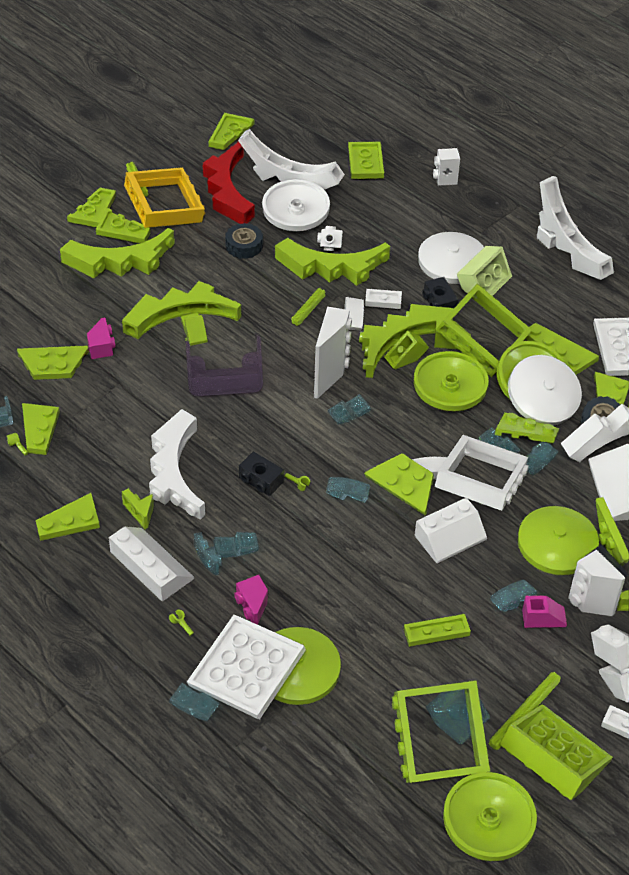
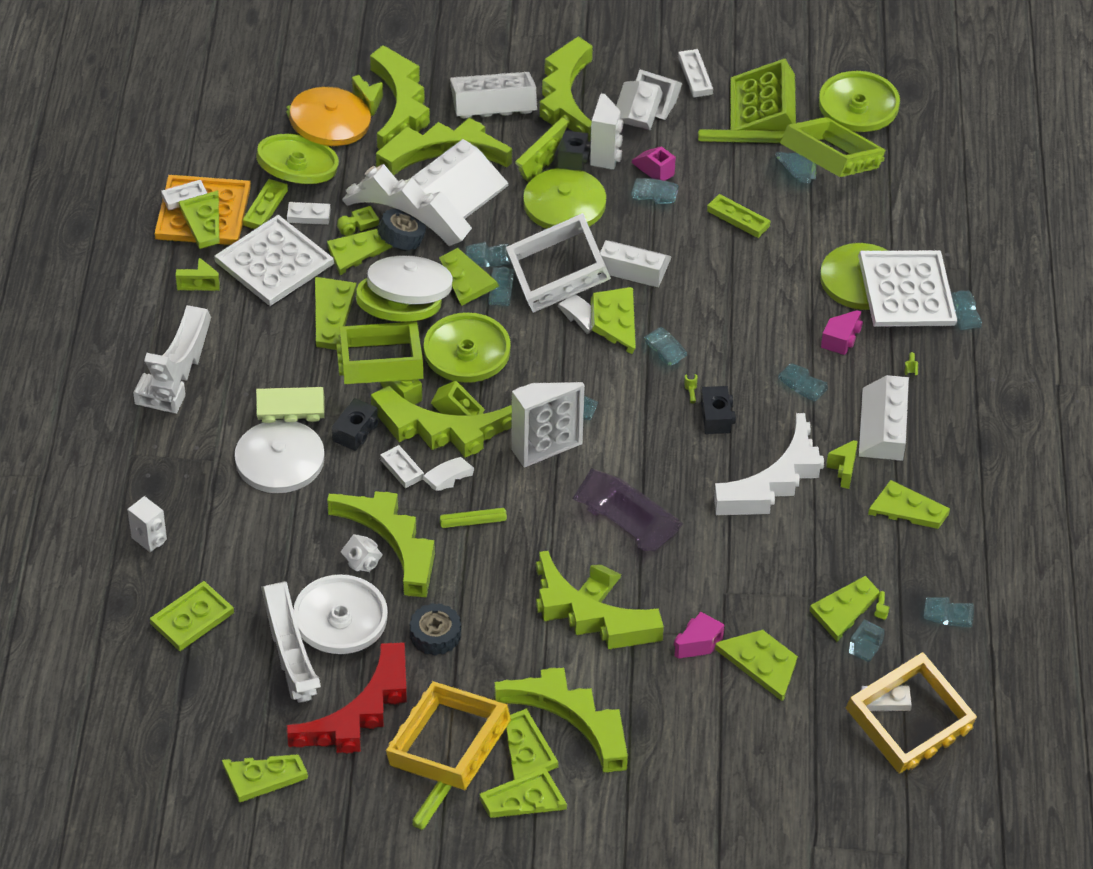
camera: 130 degrees left, 0 degrees up
clear light blue slope [194,532,222,575] -> none

